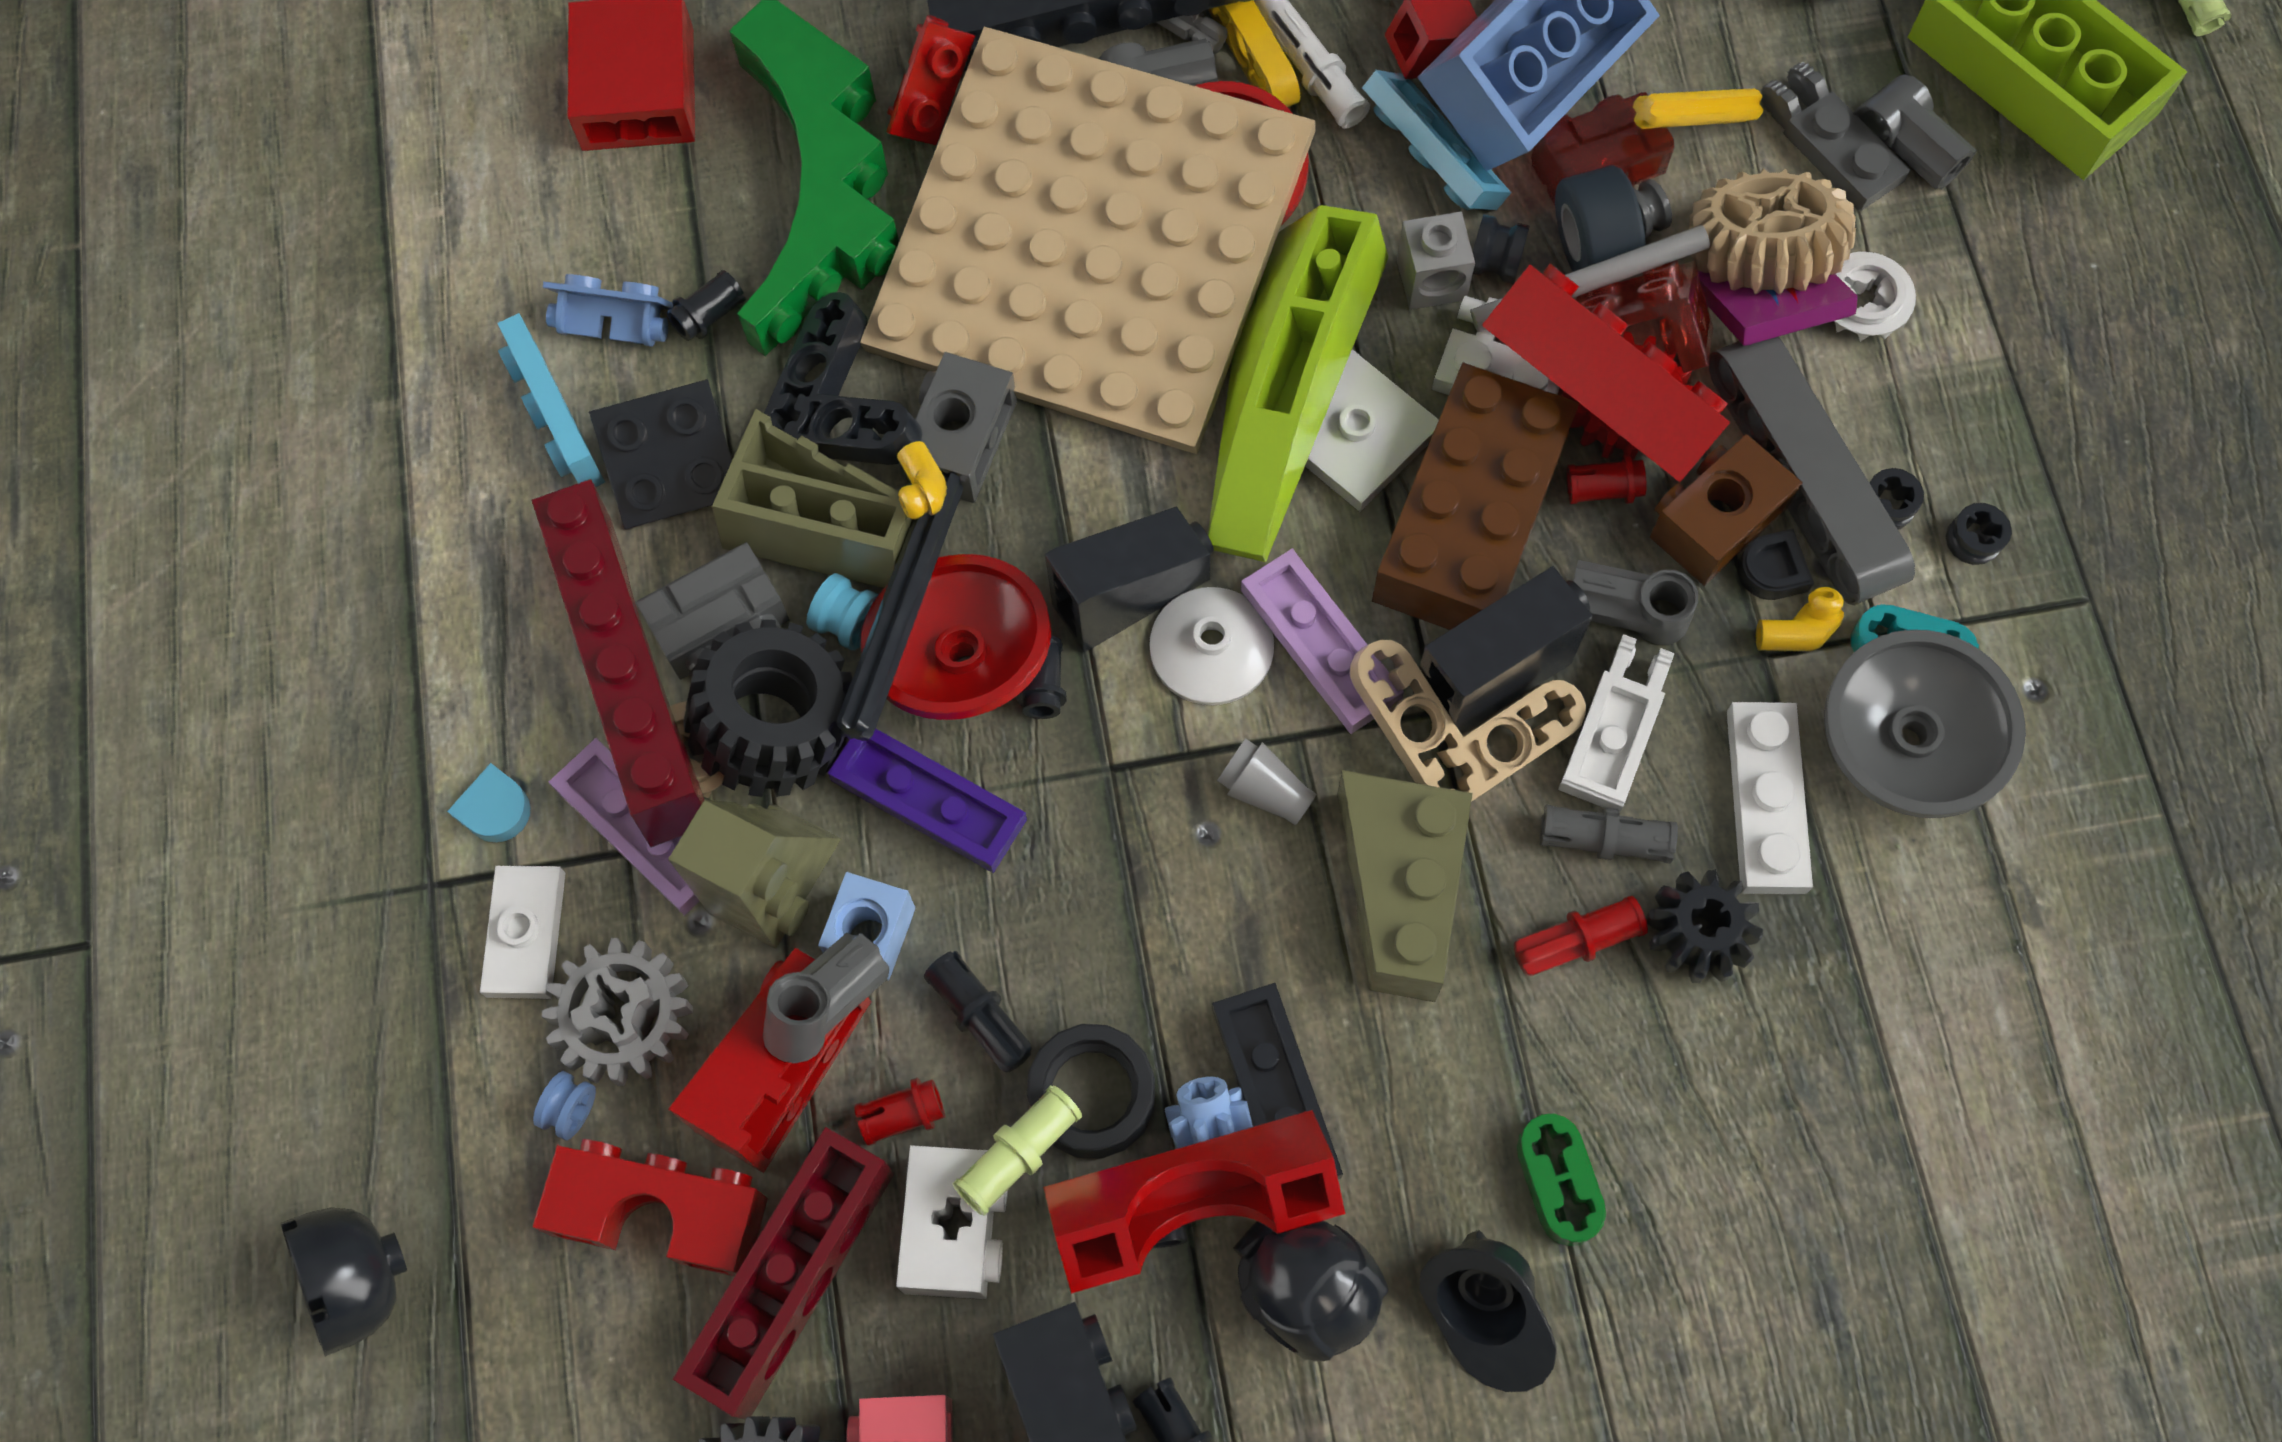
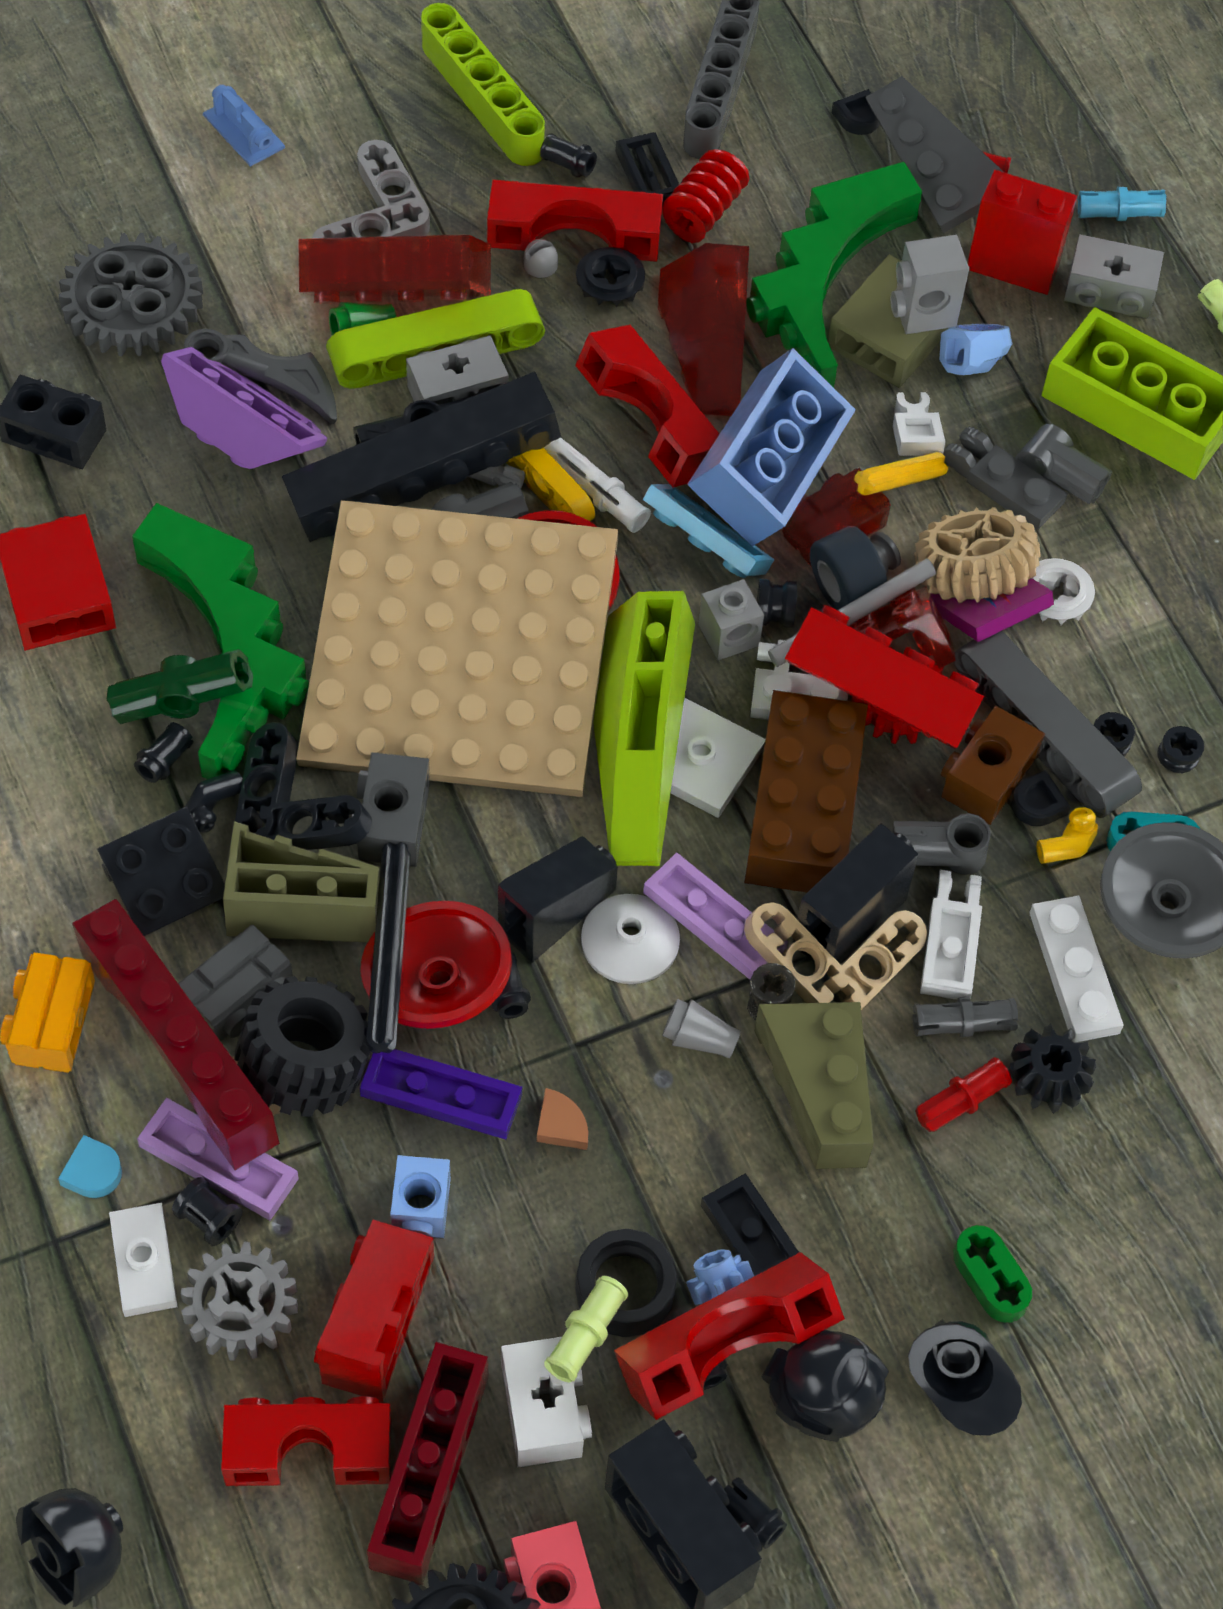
camera: 20 degrees left, 10 degrees down
medium azure plate [497,313,606,487] -> none
medium blue bush [533,1071,596,1141] -> none
medium blue hinge [543,274,673,346] -> none
olive wedge [668,800,841,949] -> none
dark grey piece [763,933,889,1063] -> none
medium azure wheel [806,573,879,651] -> none
red pin [854,1077,945,1146] -> none
red hinge [886,15,975,145] -> none
yellow arm [897,441,947,519] -> none
black axle [924,951,1032,1072] -> none
red pin [1566,455,1647,504] -> none
none -> light orange brick [0,952,95,1073]
none -> dark green piece [106,649,253,724]
none -> black bush [172,1177,243,1246]
none -> black arm [185,770,243,833]
none -> nougat tile [537,1088,588,1150]
none -> clear smoke bush [747,963,796,1021]
none -> white plate [892,392,945,456]

